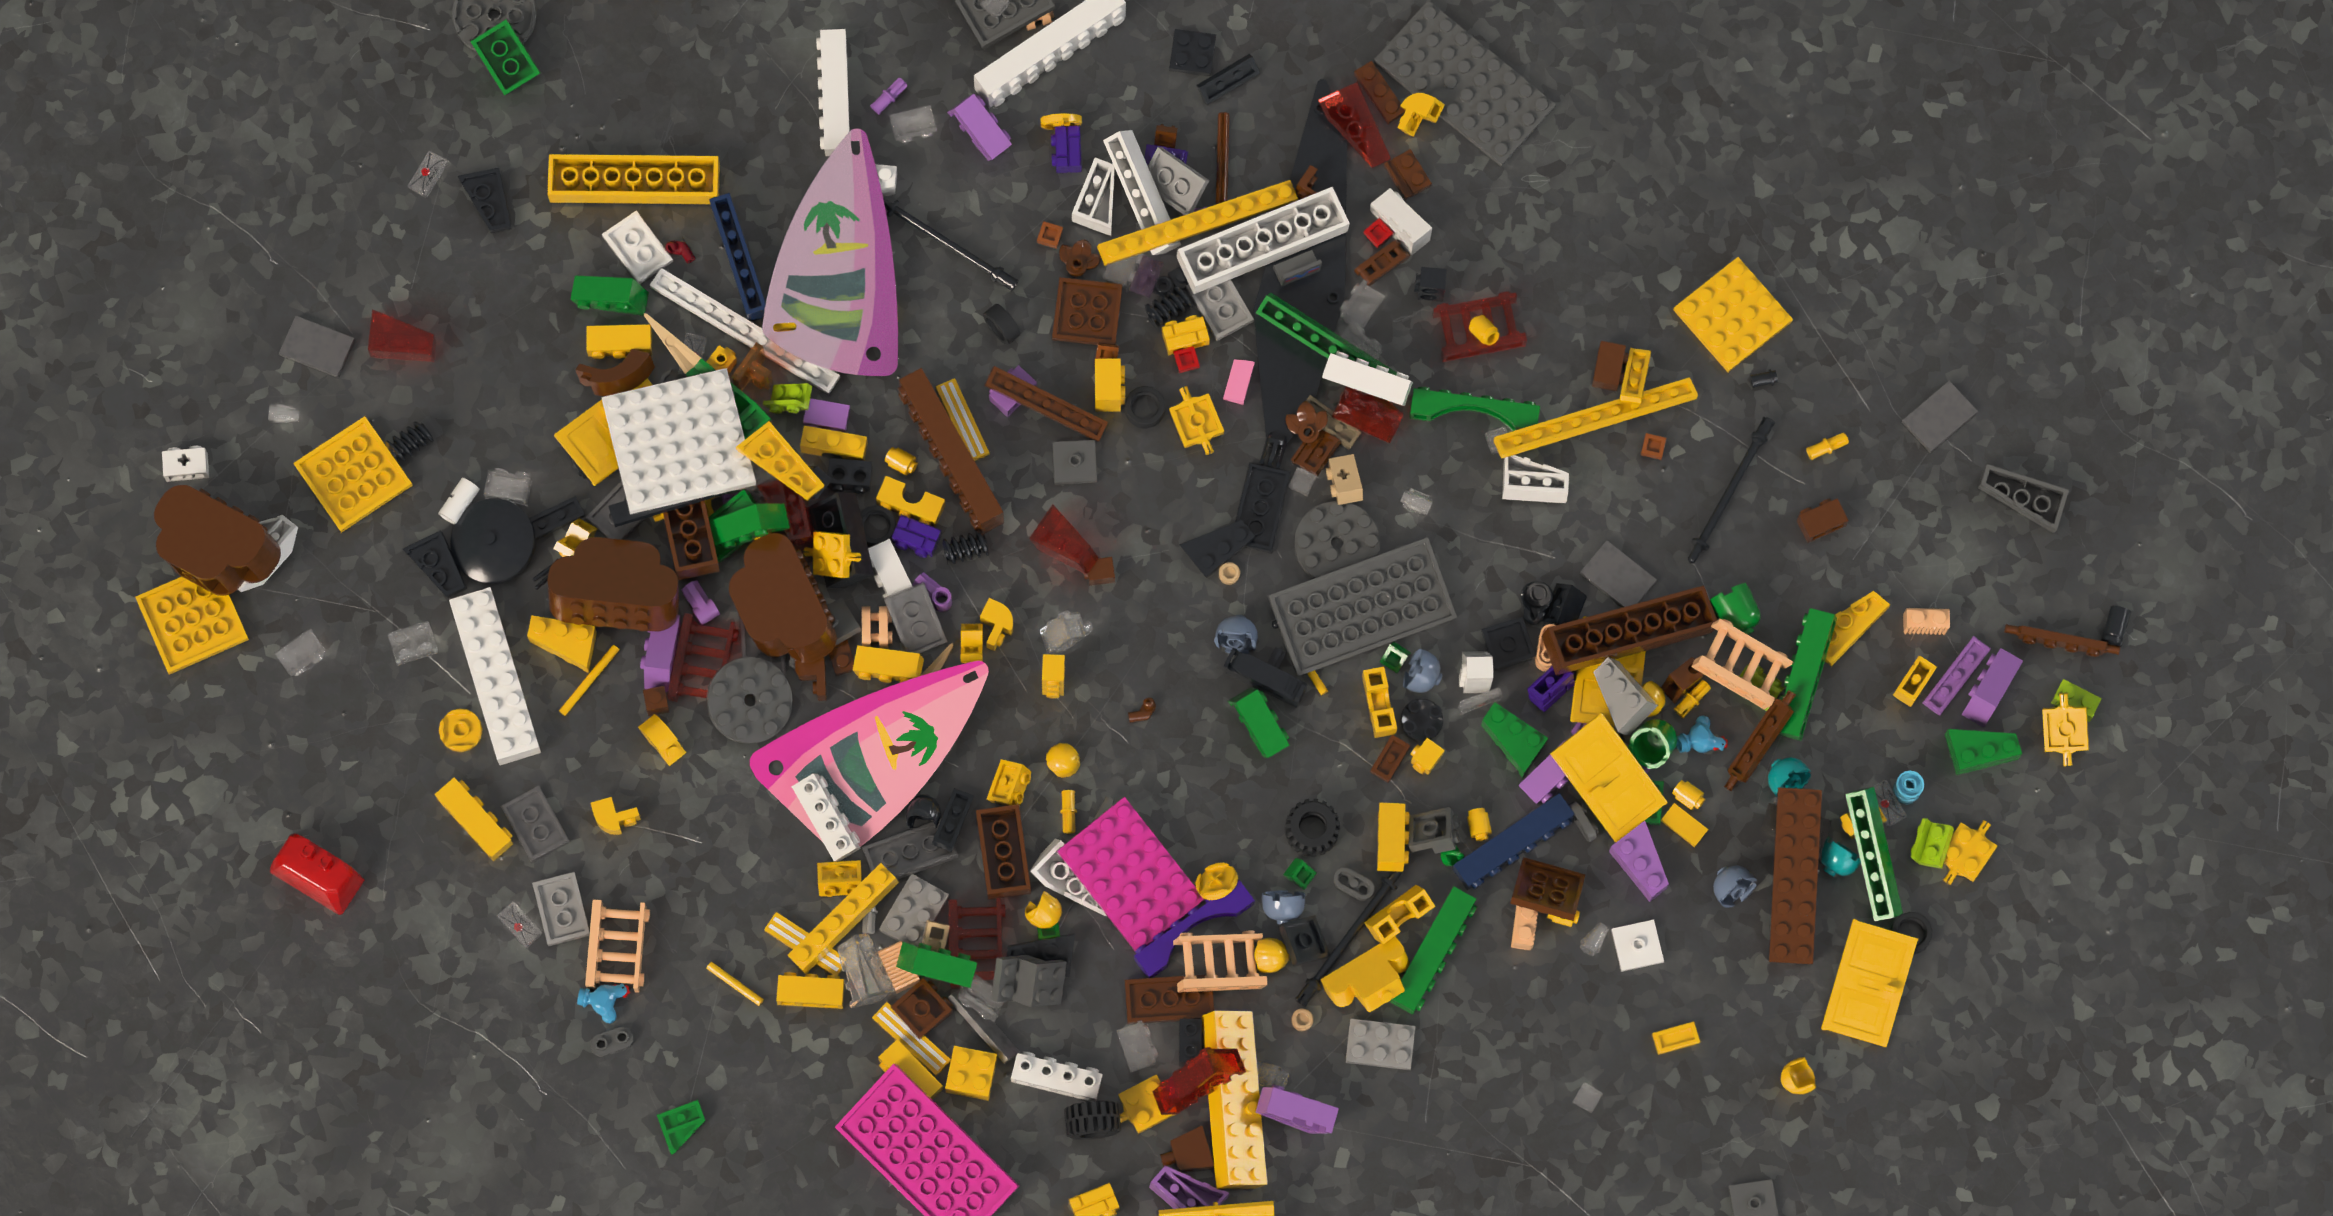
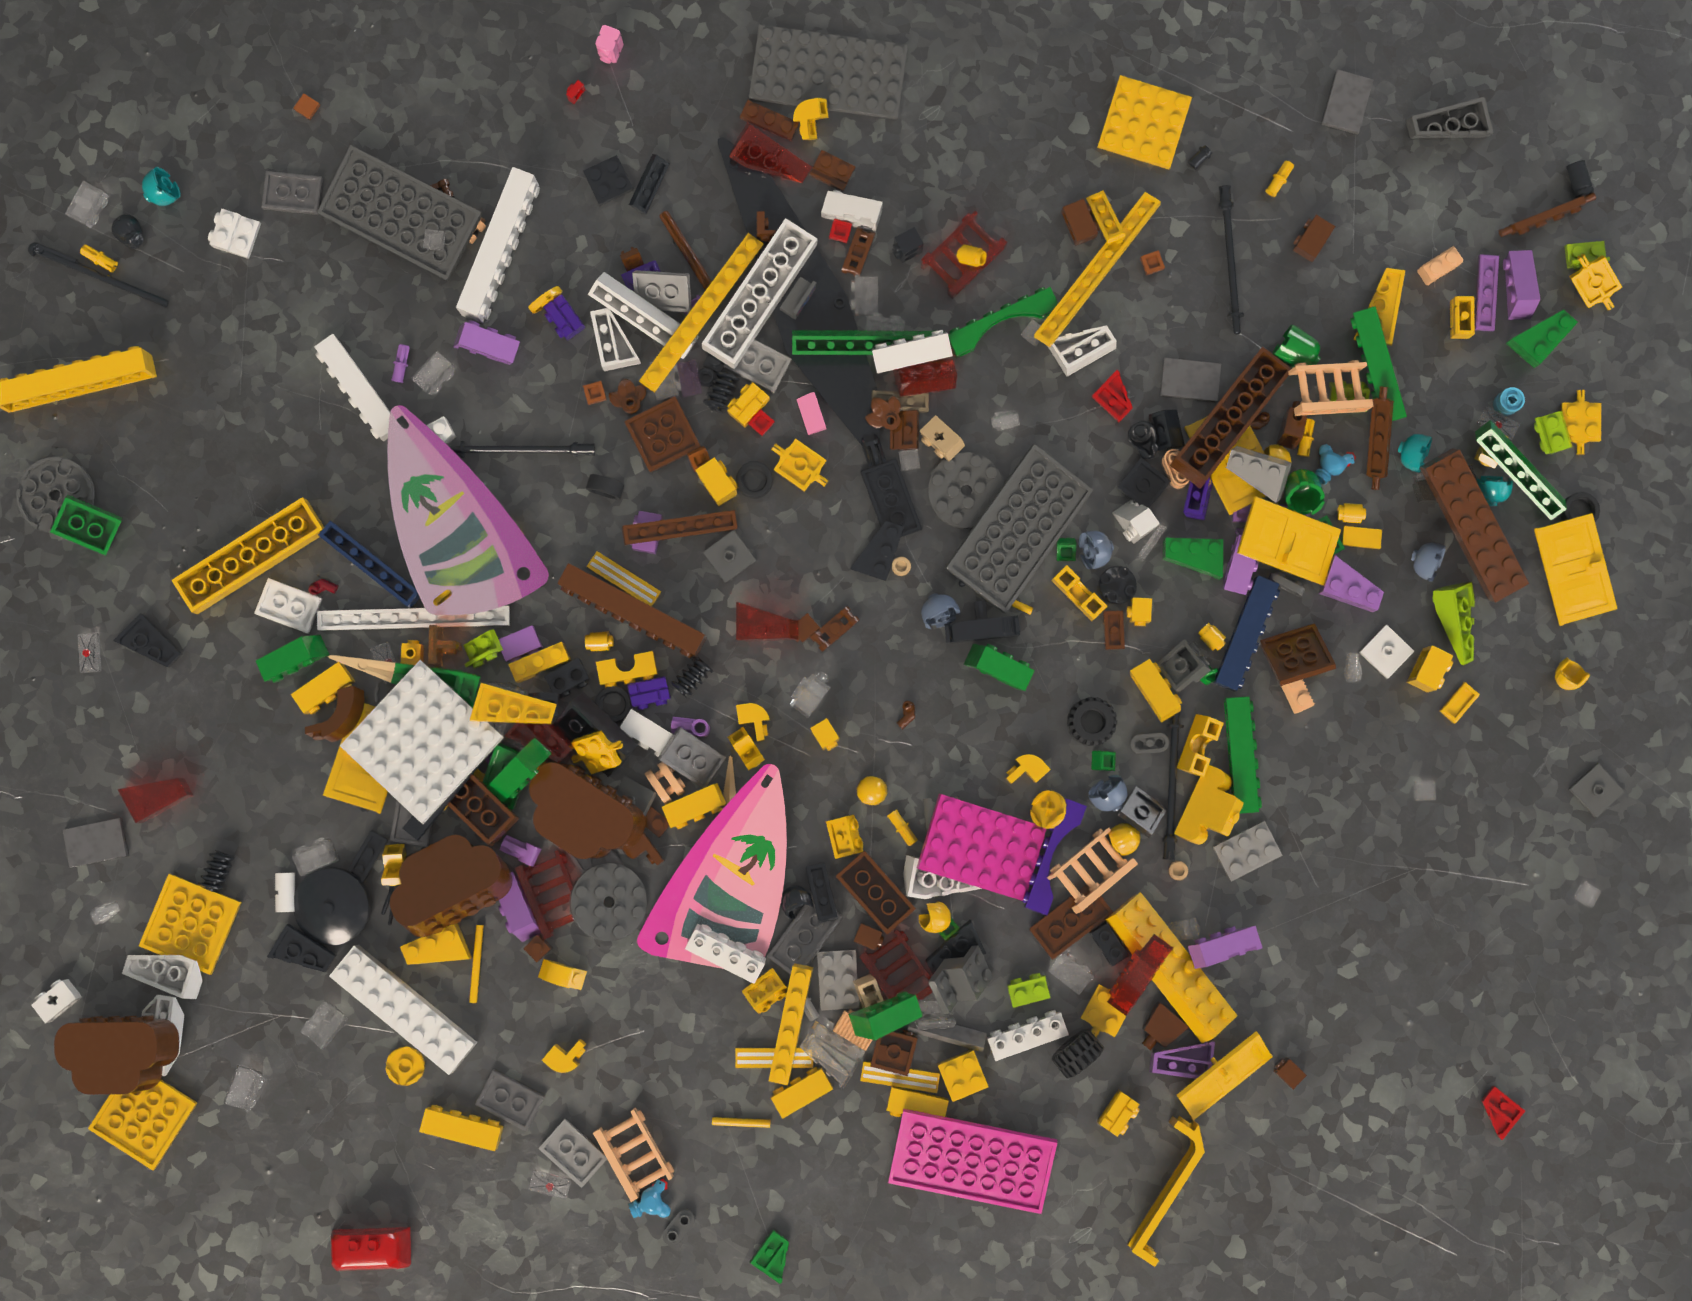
camera: 30 degrees left, 10 degrees up
none -> white wedge [122,955,203,999]
none -> reddish brown plate [810,605,860,652]
none -> reddish brown brick [853,923,884,950]
none -> yellow brick [1005,754,1051,784]
none -> lime bracket [1007,973,1050,1008]
none -> red wing [1092,370,1133,422]
none -> reddish brown arm [1250,412,1270,430]
none -> yellow brick [1407,645,1453,692]
none -> lime wedge [1432,582,1475,665]

